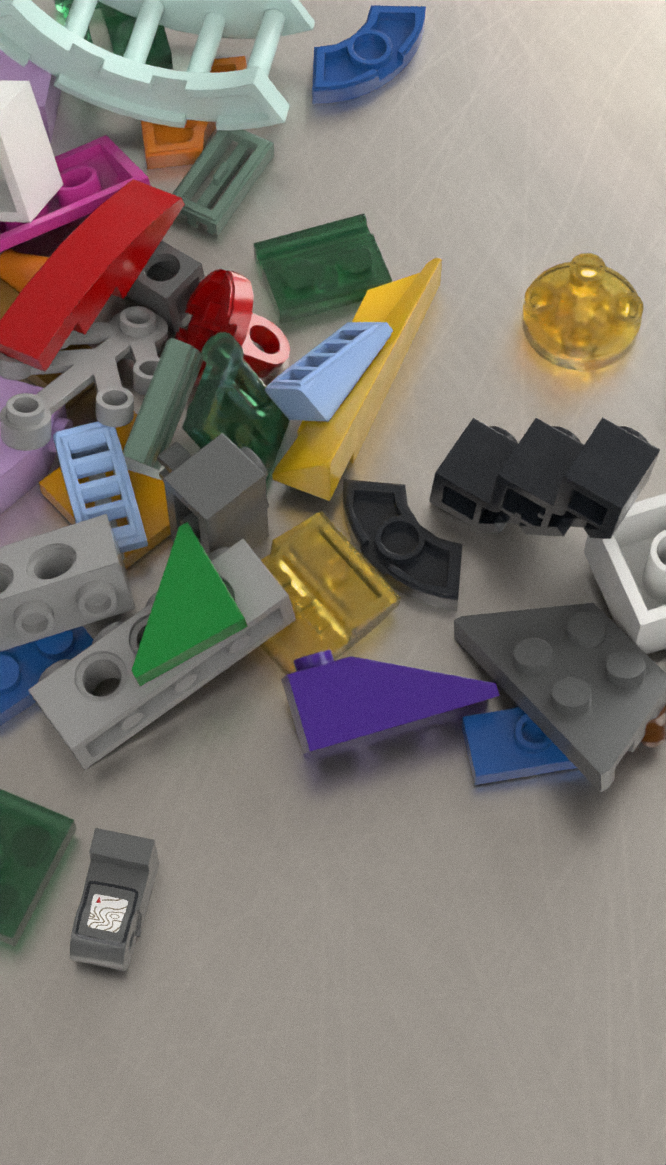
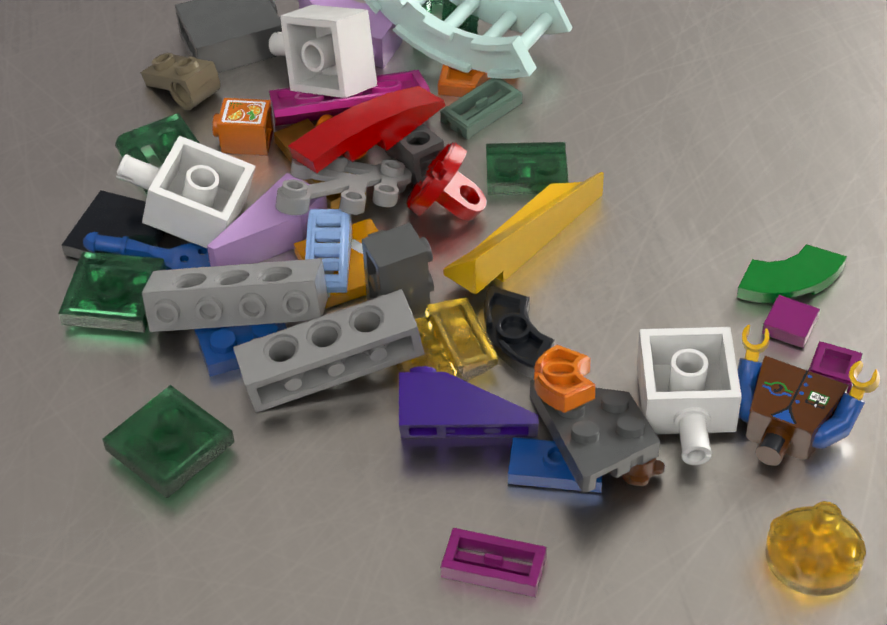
camera: 20 degrees right, 15 degrees down
dark grey leg [70,828,159,971] -> none
sand green tile [123,338,205,471] -> none
green tile [131,522,248,686] -> none
clear green plate [182,332,290,484] -> none
light blue slope [265,322,393,422] -> none
blue tile [312,5,426,104] -> none
black brick [429,417,660,539] -> none
clear yellow tile [522,253,644,371] -> none
none -> magenta tile [440,528,547,598]
none -> orange tile [534,345,595,413]

